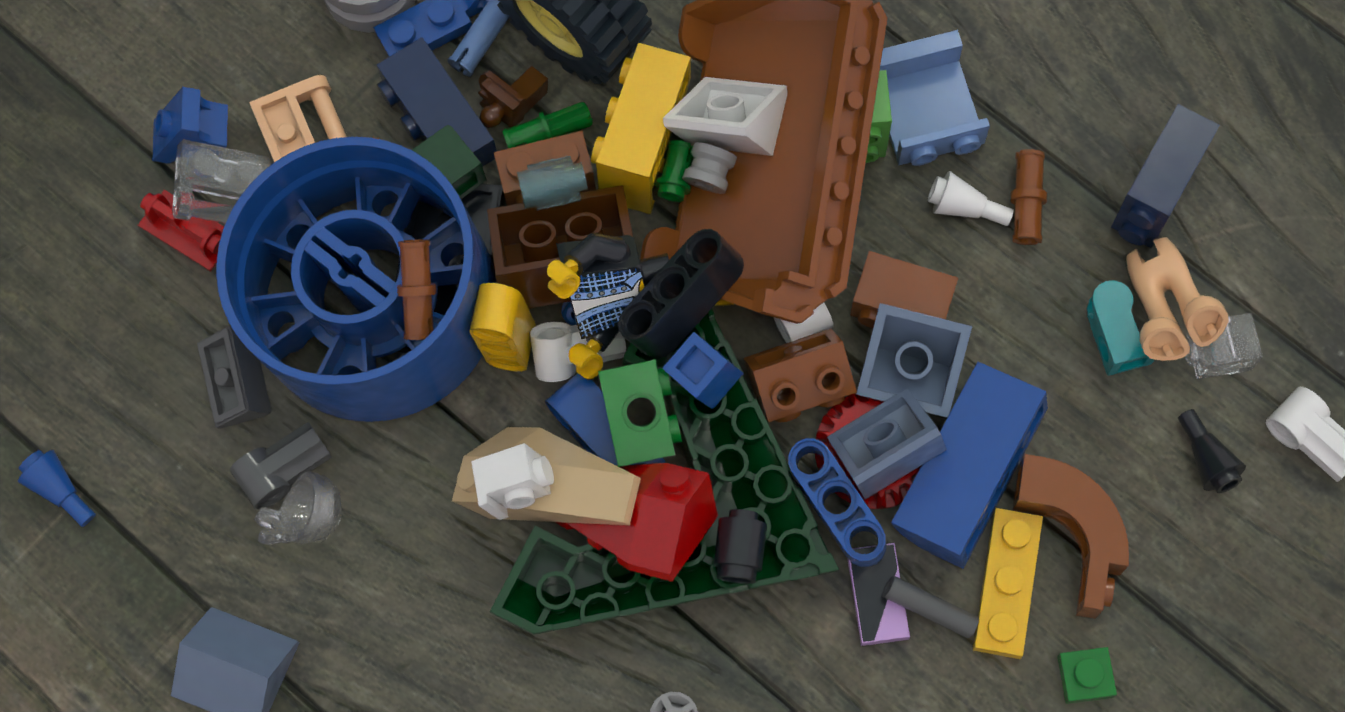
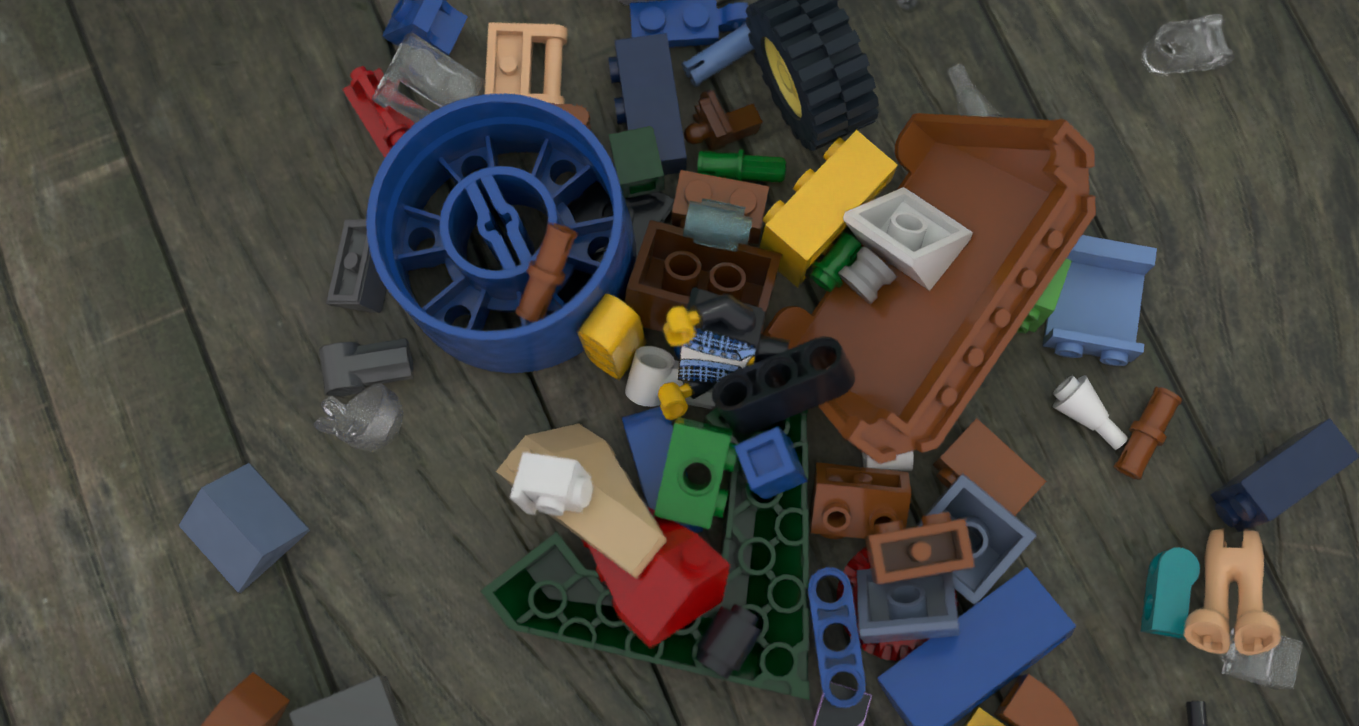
camera: 20 degrees right, 5 degrees up
blue cone [18,450,96,527] -> none
none -> dark orange brick [865,512,975,584]

